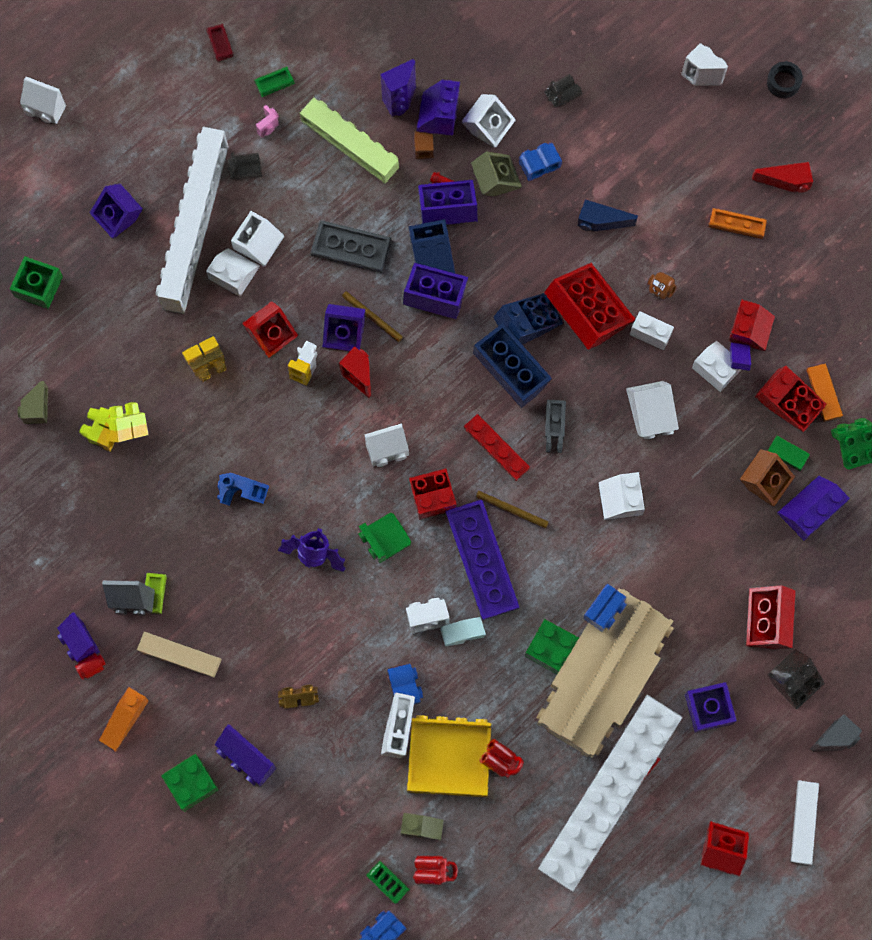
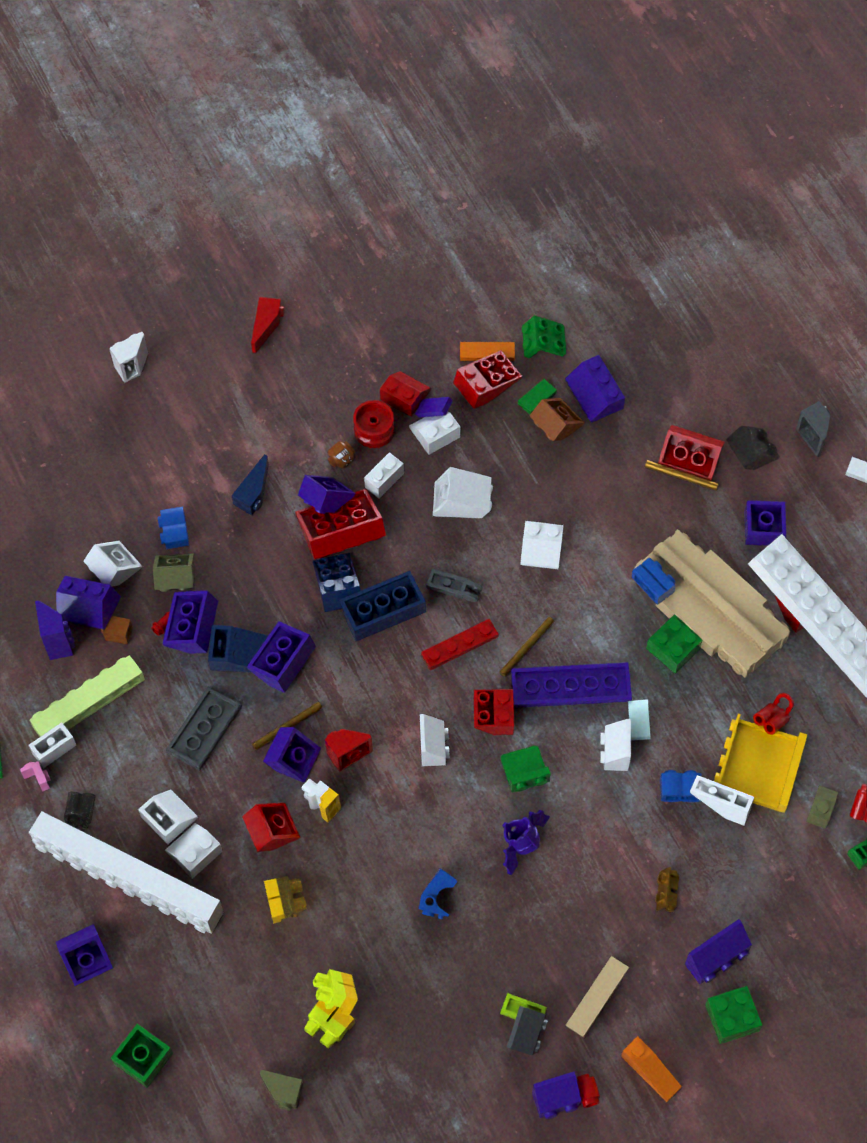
camera: 75 degrees left, 10 degrees down
clear smoke piece [544,74,582,108] -> none
orange tile [708,208,767,239] -> none
black tyre [767,61,803,98] -> none
none -> white brick [29,722,77,769]
none -> dark purple slope [298,475,355,514]
none -> red wheel [353,400,394,448]
none -> pearl gold bar [645,460,719,490]

